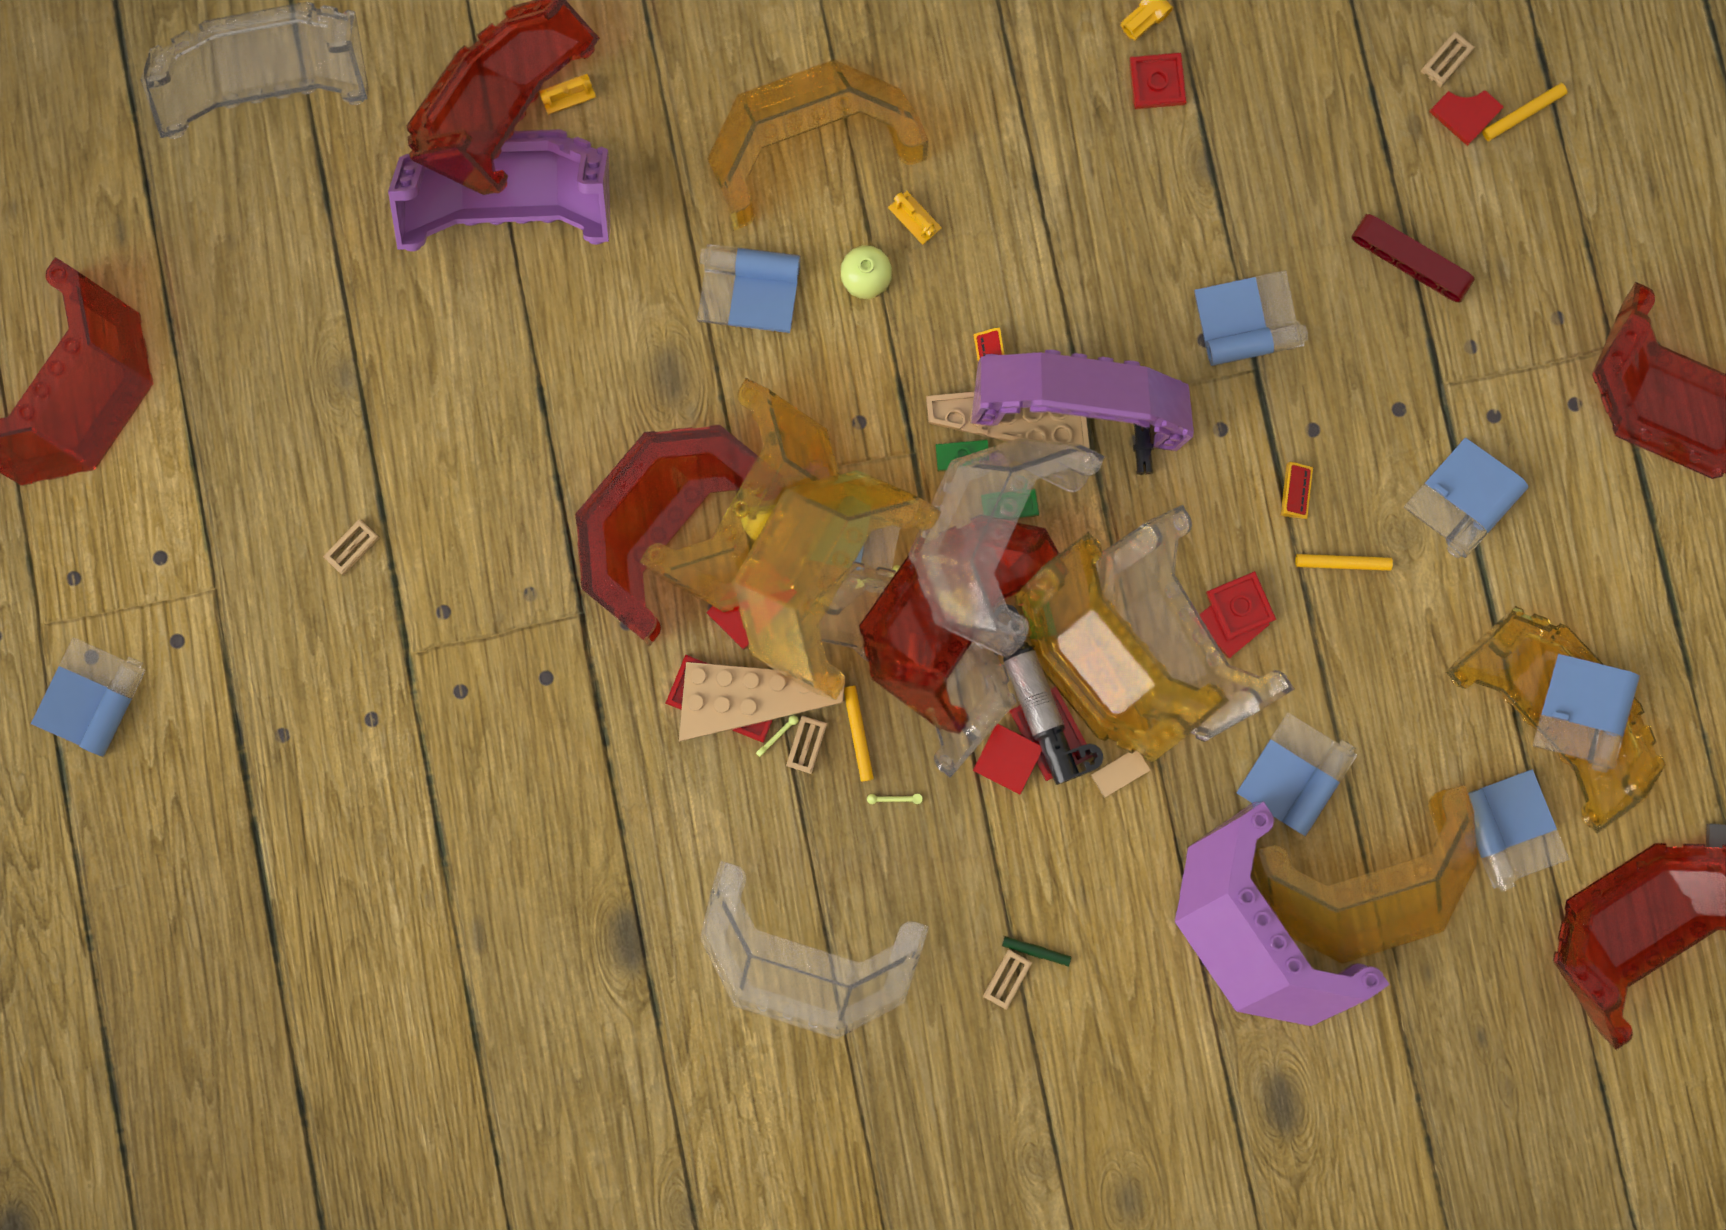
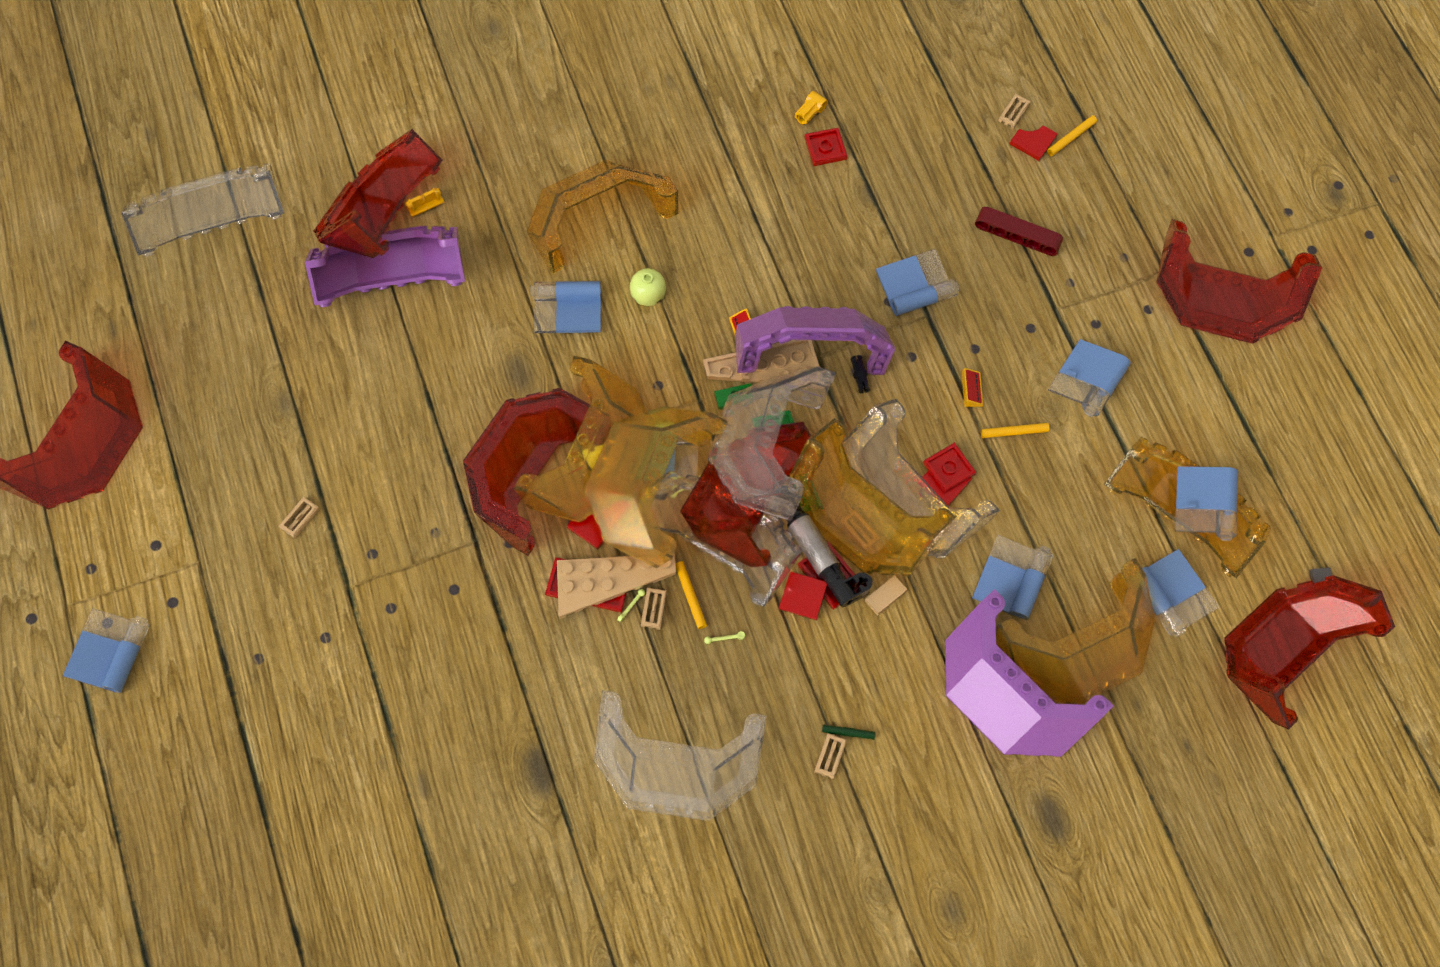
camera: 15 degrees left, 15 degrees down
yellow hinge [888,191,942,245] -> none

